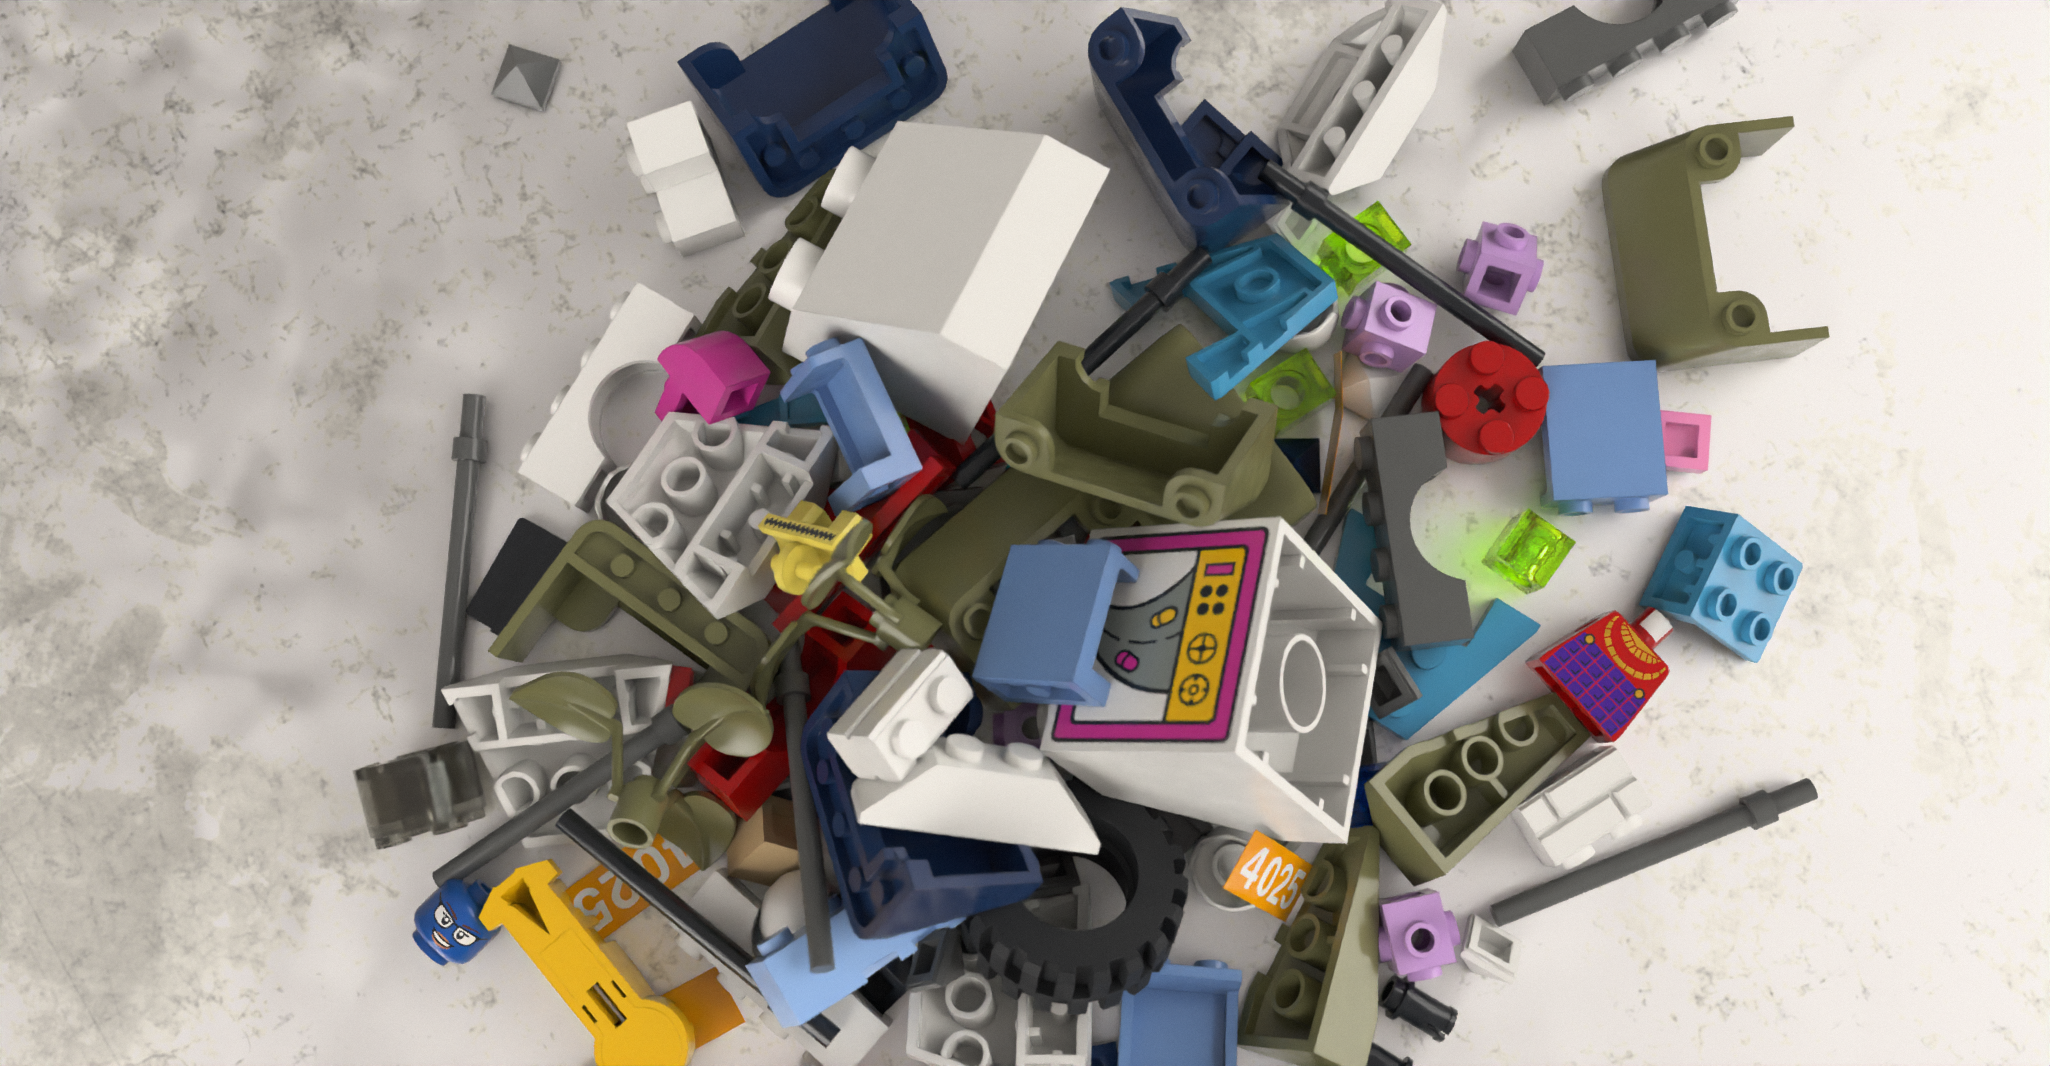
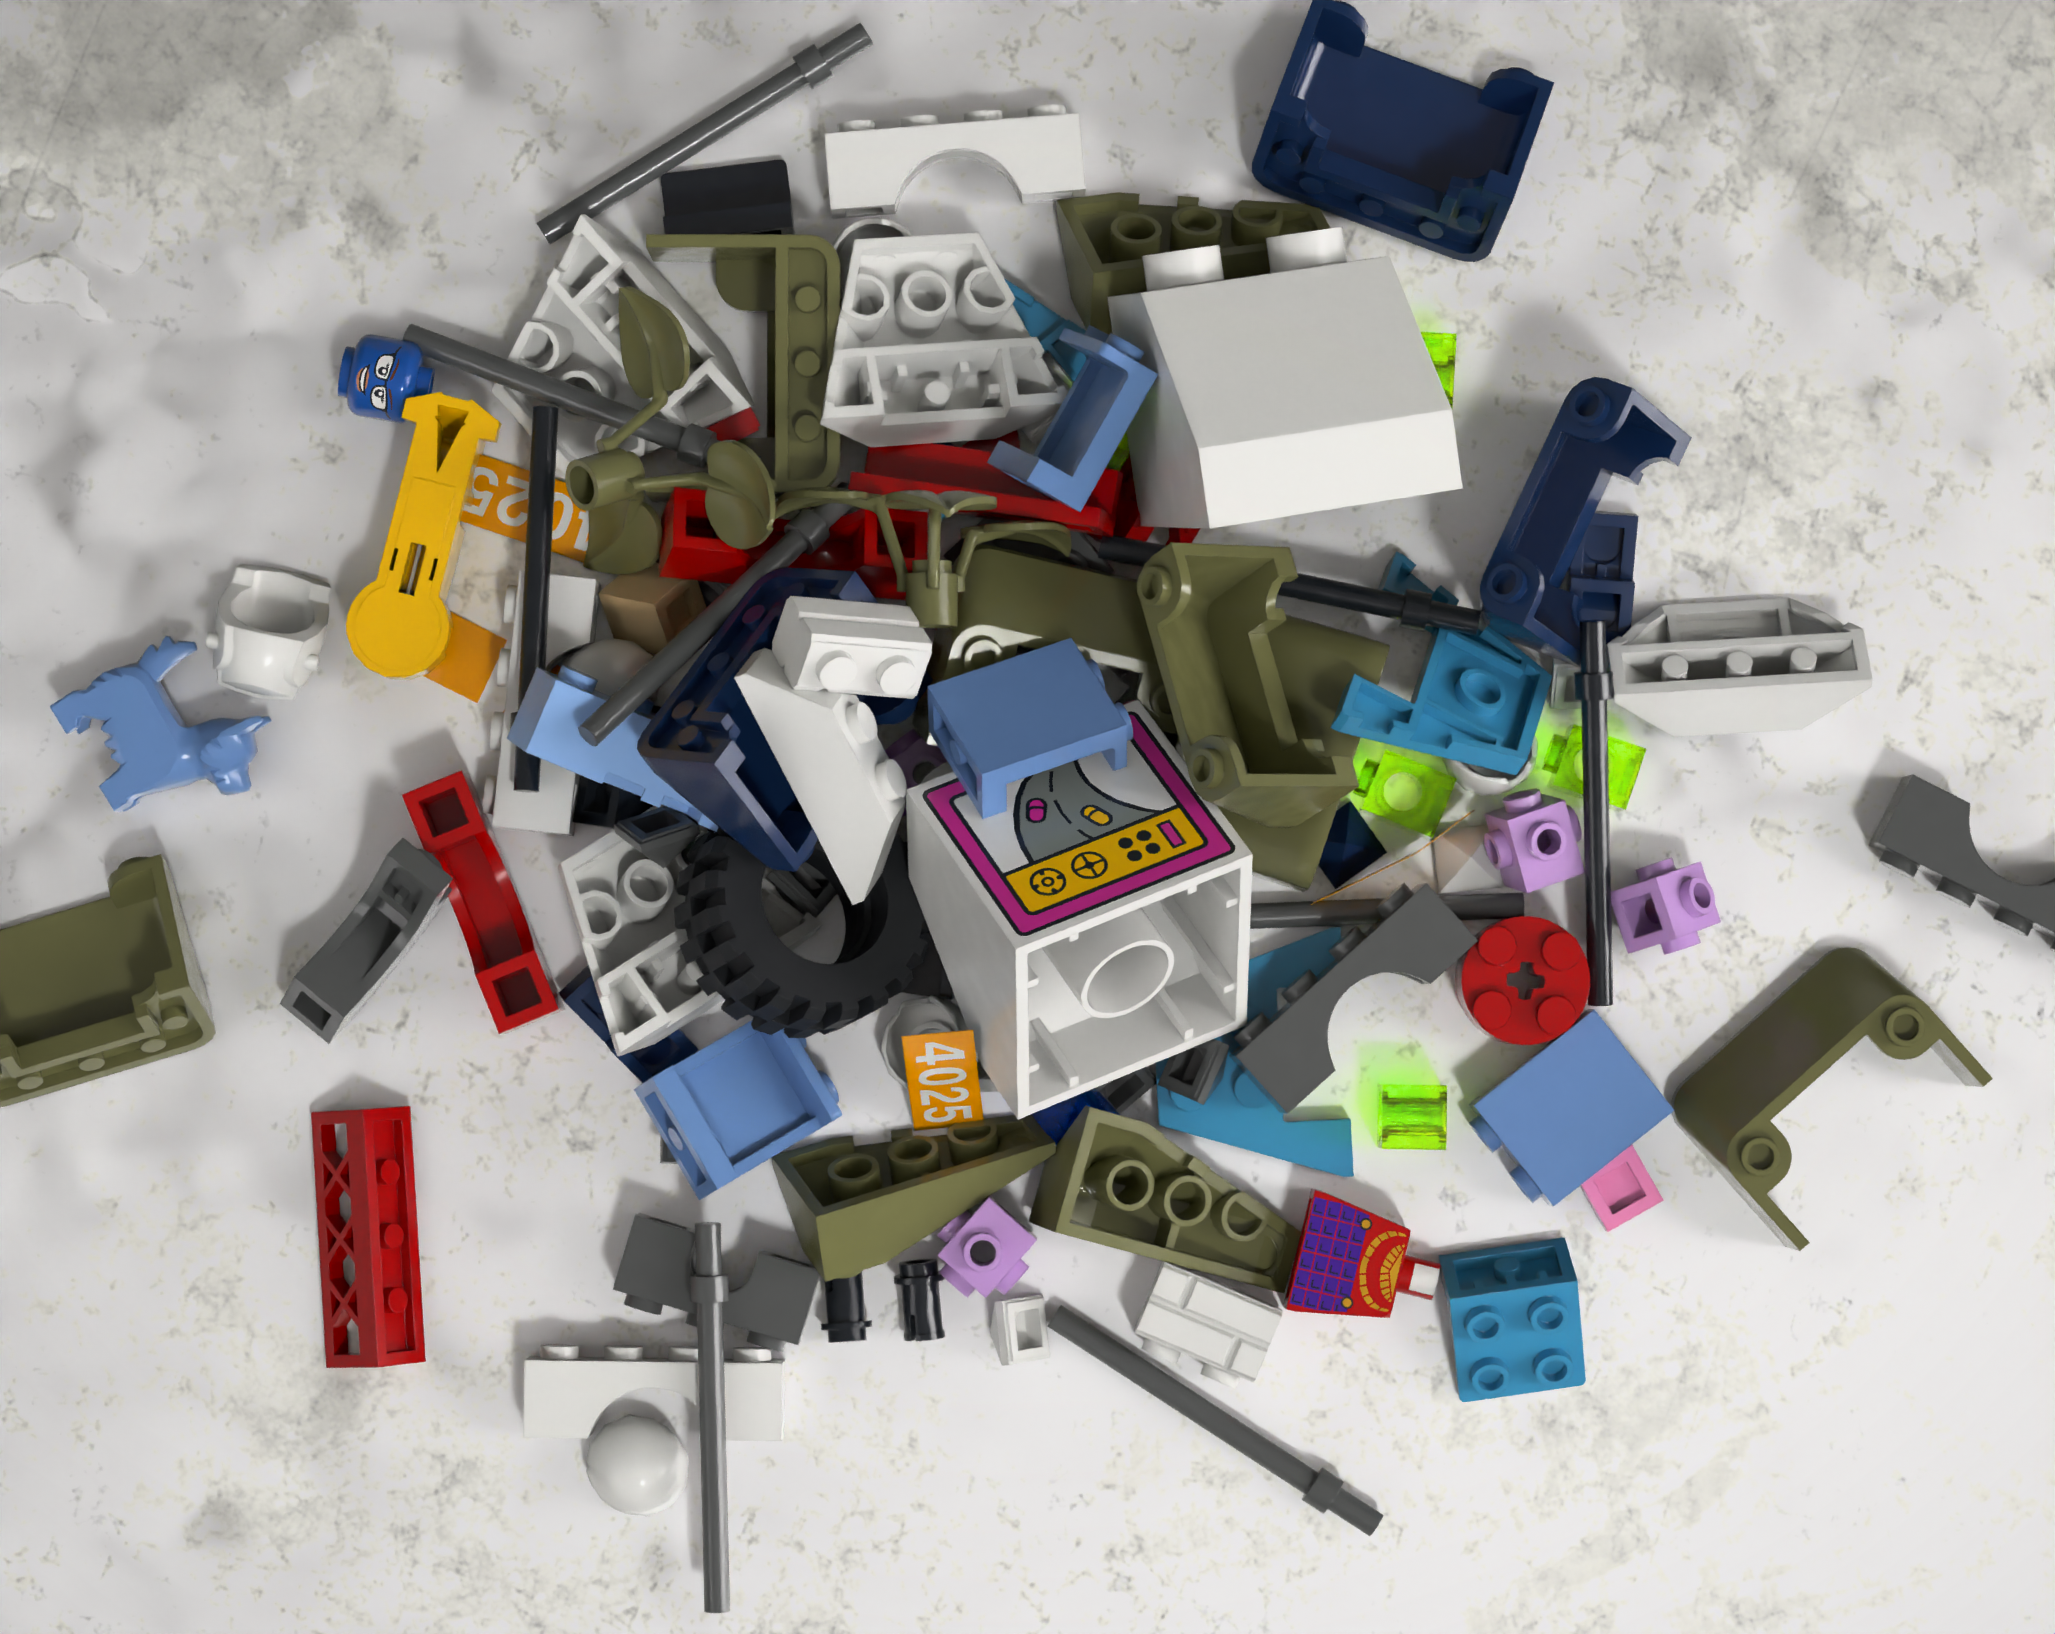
camera: 45 degrees right, 5 degrees up
clear smoke brick [353,739,487,850] -> none
white brick [624,100,745,258] -> none
dark pink brick [654,330,771,425] -> none
light yellow hips [758,500,873,595] -> none

